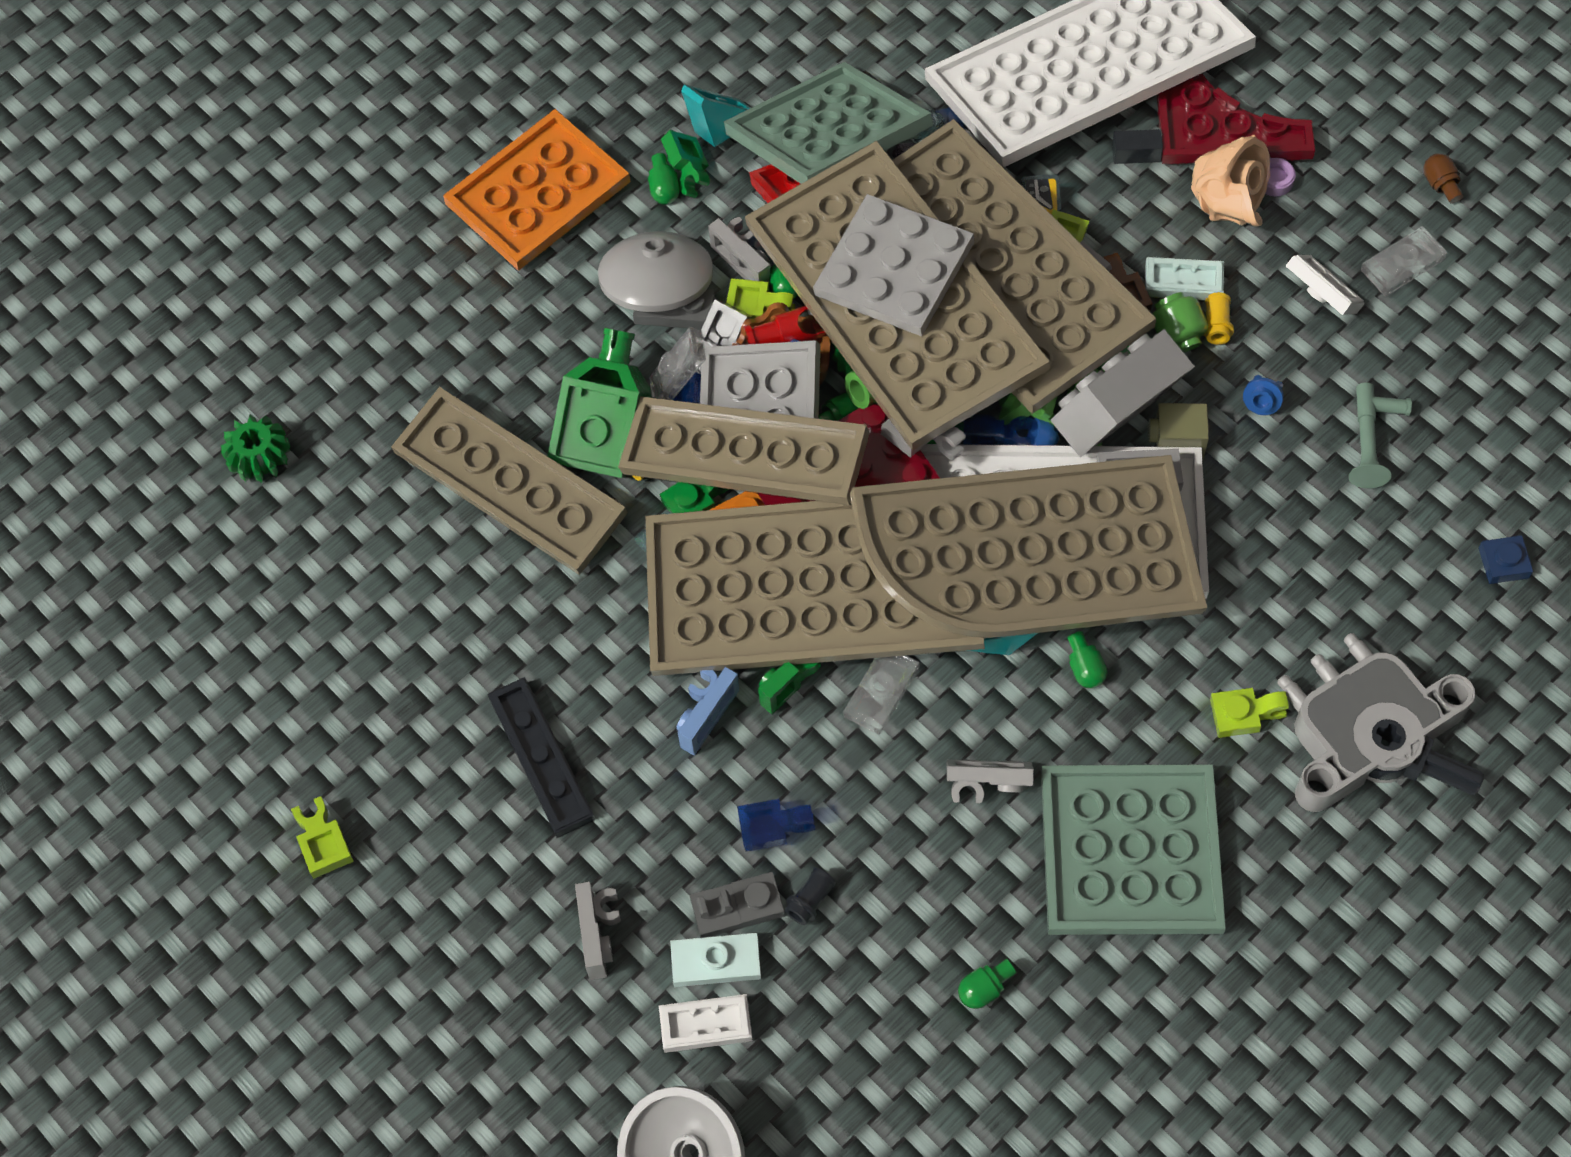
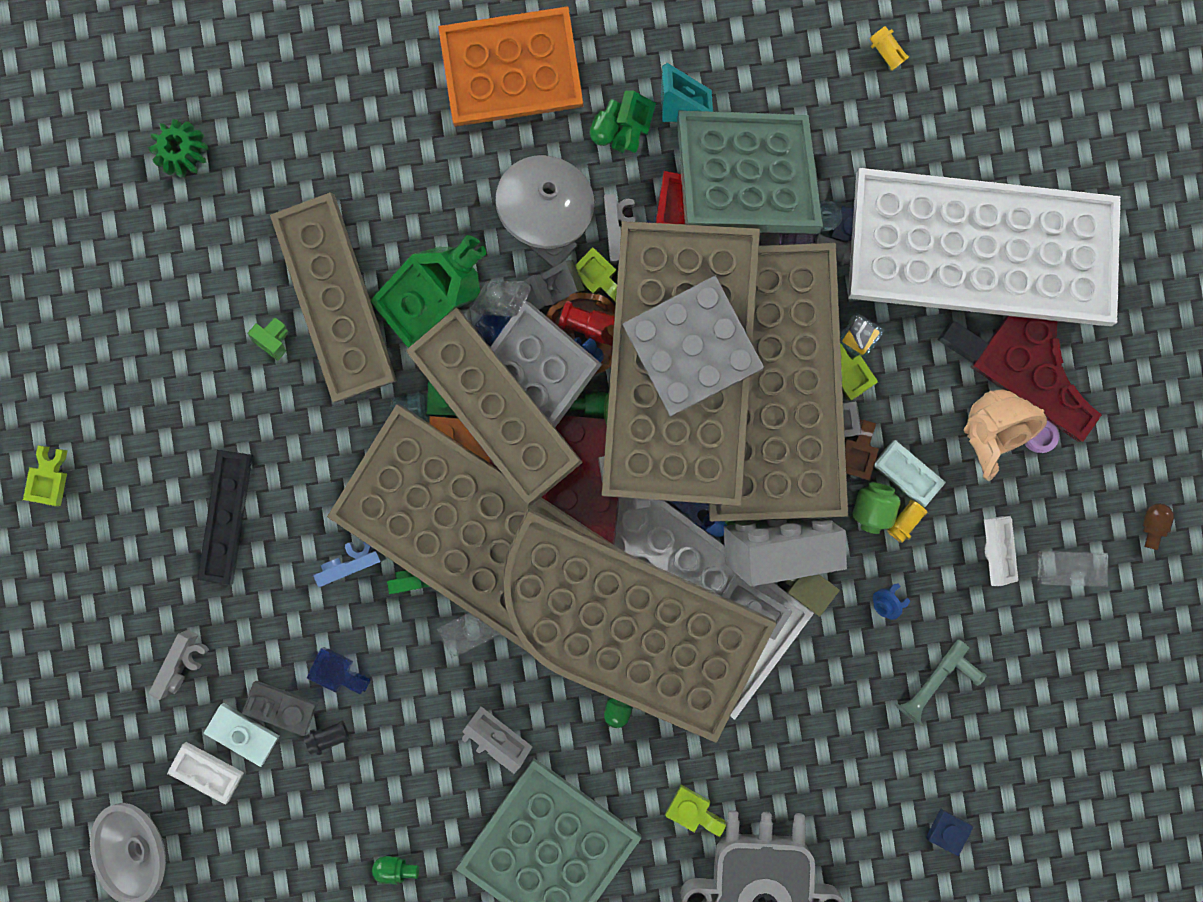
camera: 30 degrees right, 25 degrees up
none -> bright green tile [247,318,288,361]

